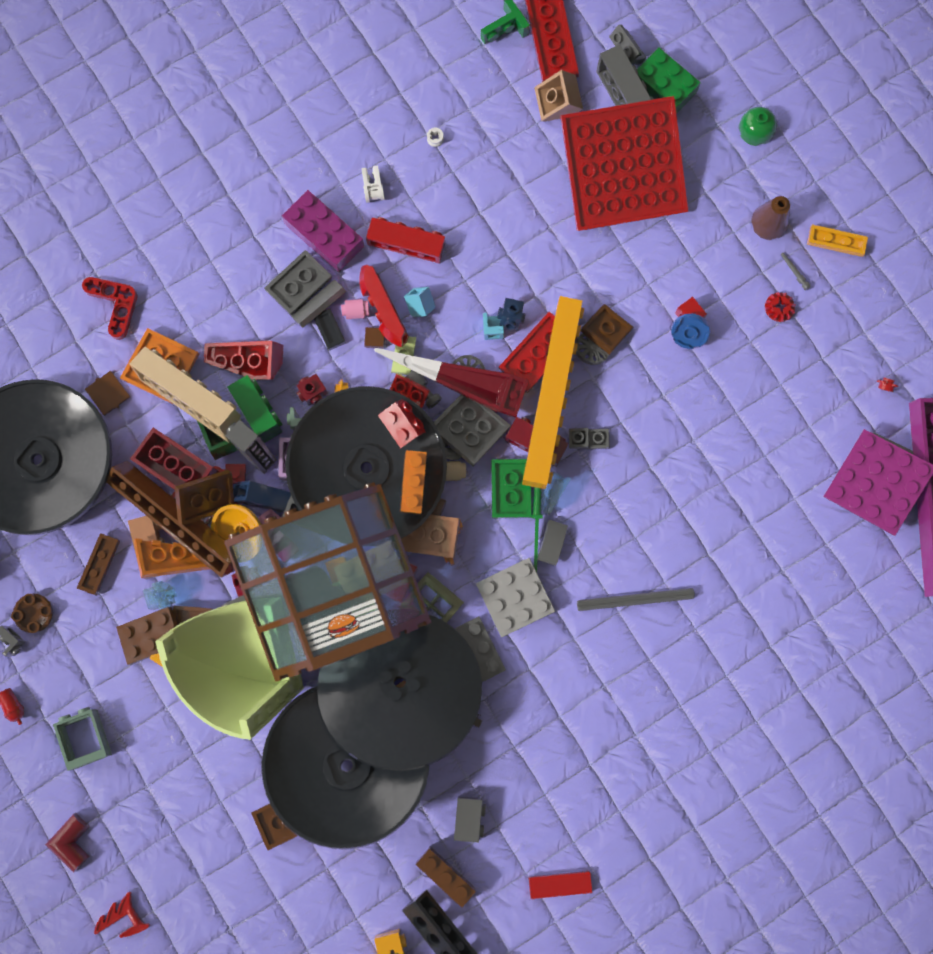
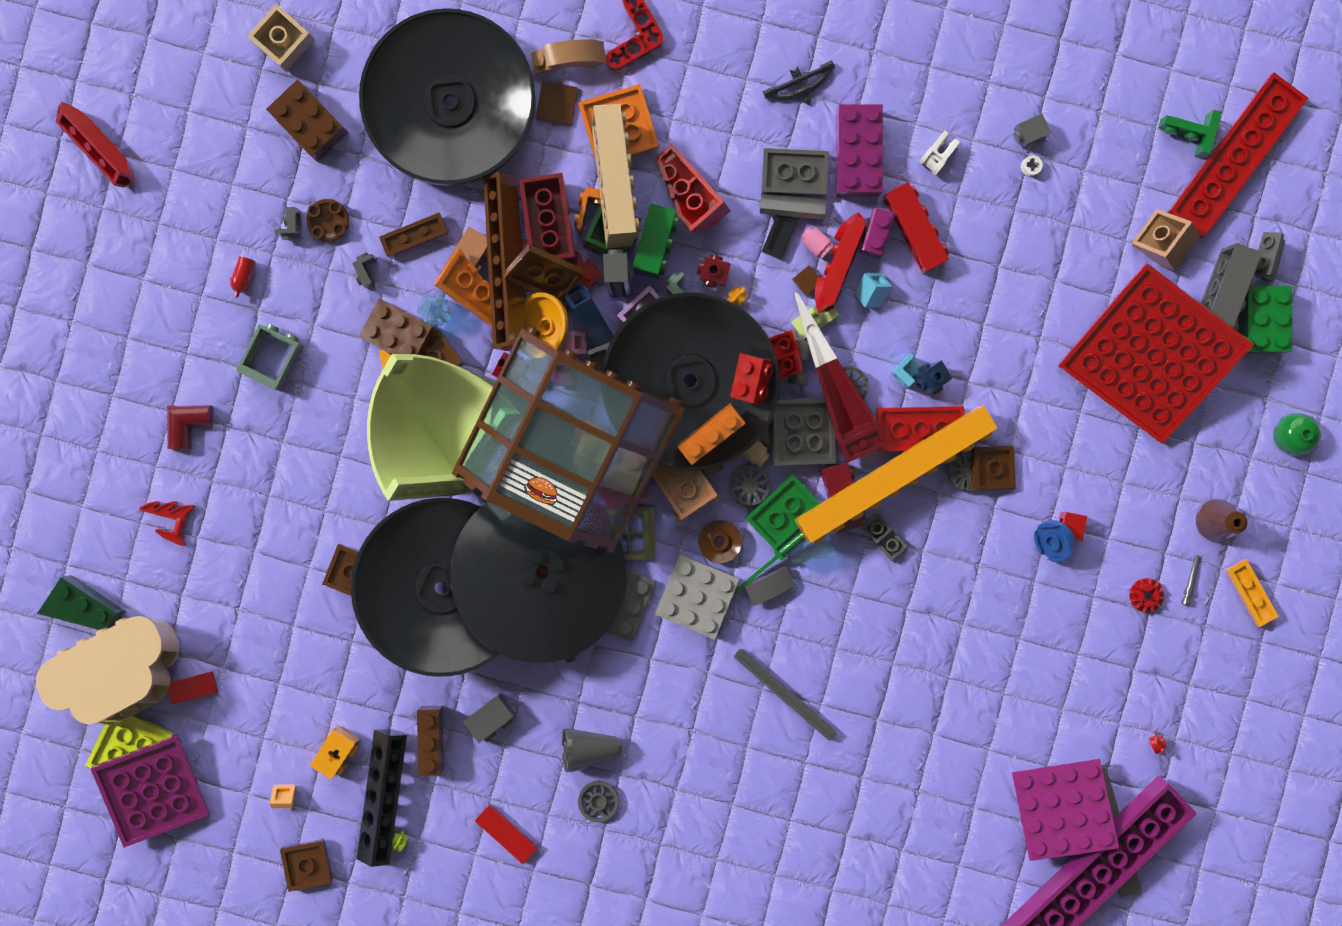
camera: 55 degrees right, 10 degrees up
none -> dark grey bracket [352,253,377,289]
none -> medium nougat arch [531,39,607,75]
none -> dark grey cone [562,728,622,773]
none -> orange bracket [574,187,601,233]
none -> dark grey wheel [578,780,619,822]
none -> reddish brown dish [698,520,742,564]
none -> dark grey wheel [730,465,770,506]
none -> black piece [762,60,835,105]
none -> magenta brick [859,208,895,259]
none -> dark grey brick [1013,113,1051,148]

